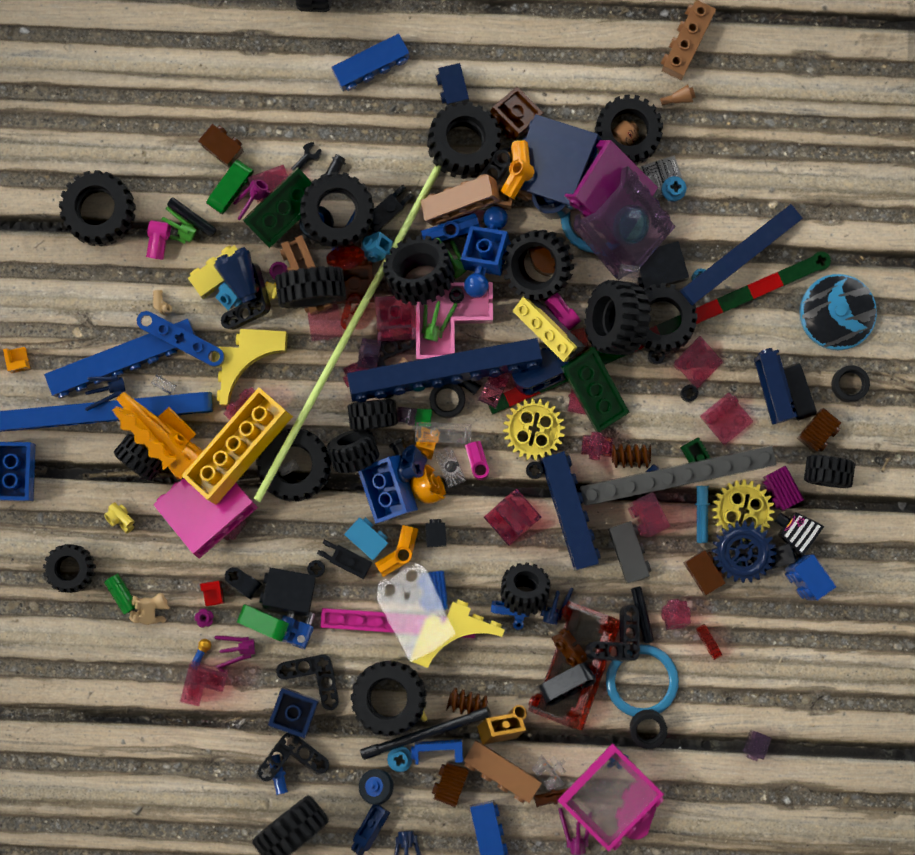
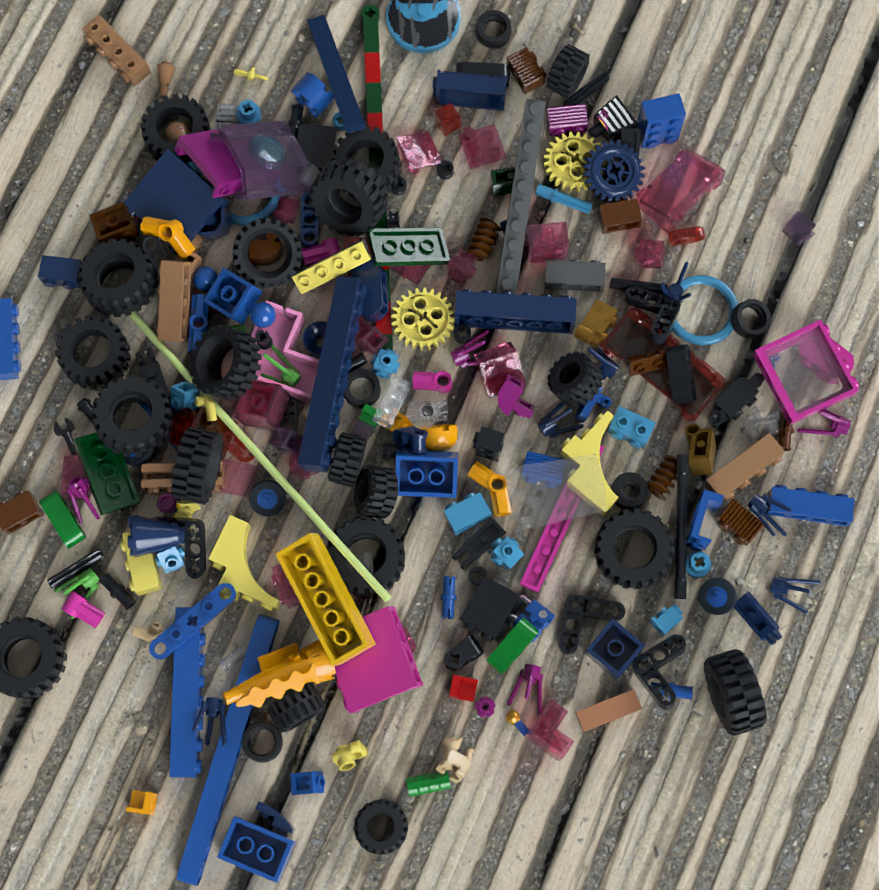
camera: 65 degrees left, 10 degrees down
none -> black tyre [55,315,131,390]
none -> black pin [99,573,136,610]
none -> light yellow arm [195,395,217,421]
none -> light yellow piece [234,67,268,81]
none -> black tyre [241,721,283,763]
none -> black wheel [249,480,286,516]
none -> dark blue slope [255,801,295,836]
none -> clear pink bracket [273,196,300,224]
none -> black pin [286,104,304,144]
none -> blue brick [290,72,335,118]
none -> blue bracket [290,771,325,795]
none -> dark blue beam [300,191,320,248]
none -> dark blue piece [302,321,327,357]
none -> dark azure brick [370,348,400,379]
none -> black bush [389,211,400,228]
none -> clear red brick [435,103,461,137]
none -> blue pin [440,576,457,619]
none -> magenta plant [450,330,496,369]
none -> dark azure brick [488,537,524,570]
none -> magenta brick [498,374,534,419]
none -> dark blue plant [537,402,584,438]
none -> black axle [563,71,610,106]
none -> pearl gold hinge [574,299,618,349]
none -> nougat tile [575,689,642,732]
none -> dark azure brick [608,406,656,449]
none -> black tyre [611,472,649,511]
none -> clear pink windscreen [636,149,726,235]
none -> dark azure brick [649,604,683,637]
none -> dark blue plant [660,262,692,303]
none -> black hinge [707,372,765,429]
none -> dark blue plant [747,494,792,536]

